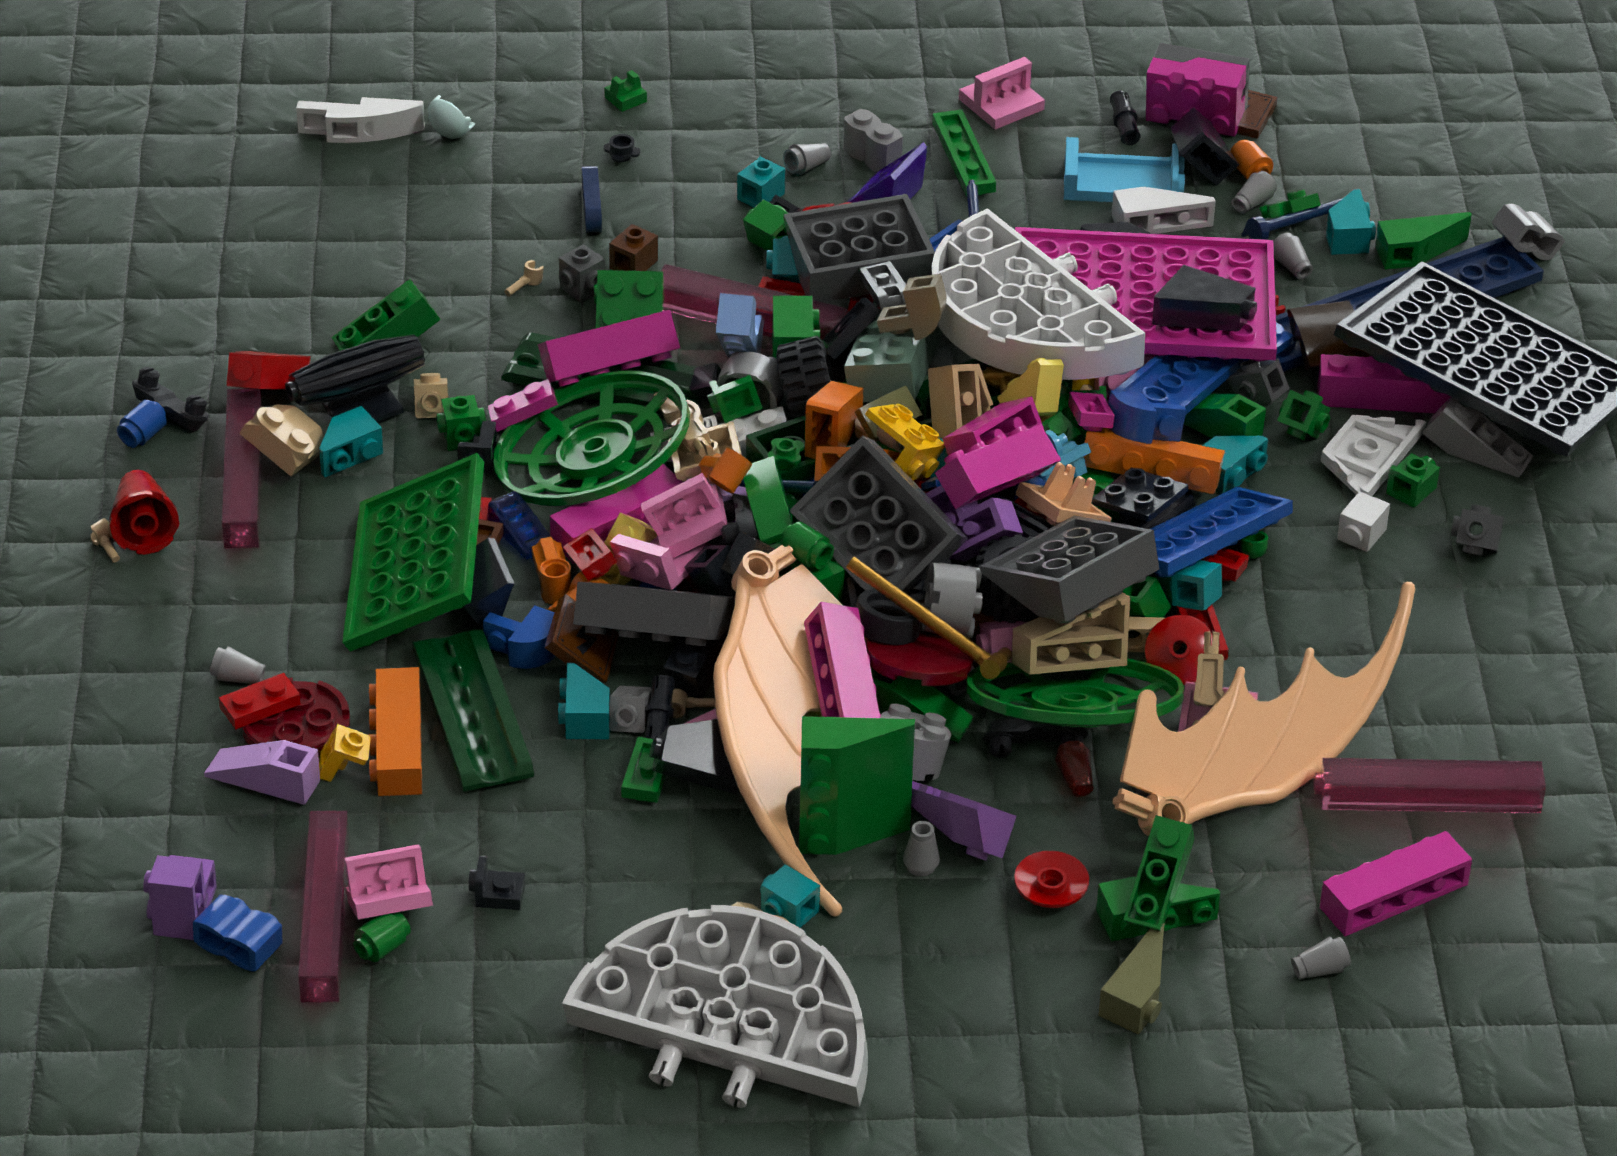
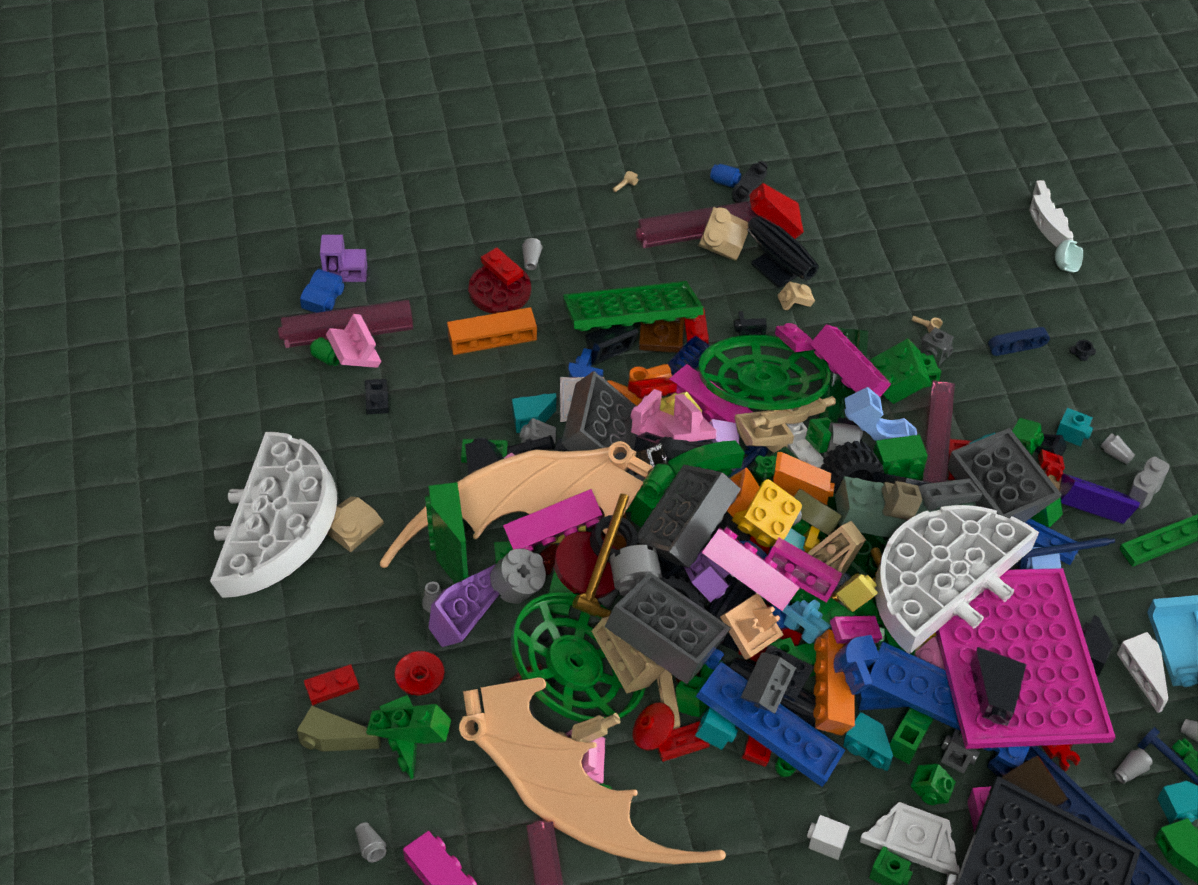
camera: 80 degrees right, 10 degrees up
red cone [109,470,180,555] -> none
lavender slope [204,740,320,805] -> none
teal slope [319,406,383,477] -> none
yellow bracket [319,724,371,782] -> none
green slope [331,279,441,351] -> none
dark green plate [412,629,534,791] -> none
green brick [436,395,486,451] -> none
green tile [604,70,647,112] -> none
reddish brown brick [609,224,658,271] -> none
orange piece [699,448,752,494] -> none
teal brick [760,864,820,928] -> none
none -> red plate [304,664,359,705]
none -> dark grey hinge [740,652,796,714]

